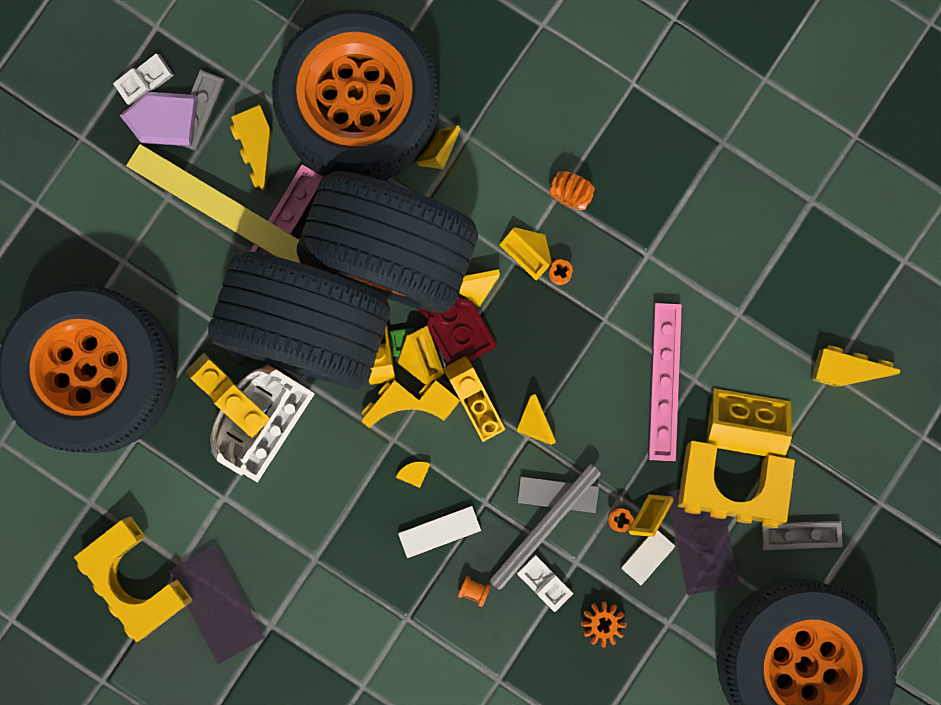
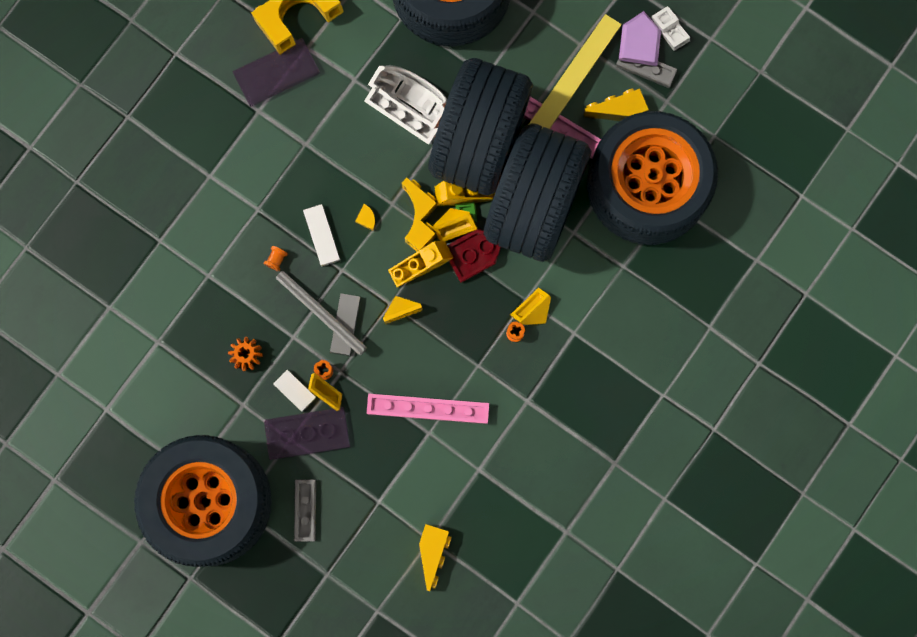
camera: 90 degrees right, 5 degrees down
yellow arch [186,353,270,438] -> none
yellow slope [416,125,460,169] -> none
yellow slope [458,269,500,307] -> none
white slope [516,553,573,612] -> none
orange gear [549,171,595,210] -> none
yellow arch [678,441,795,528] -> none
yellow slope [707,388,792,458] -> none

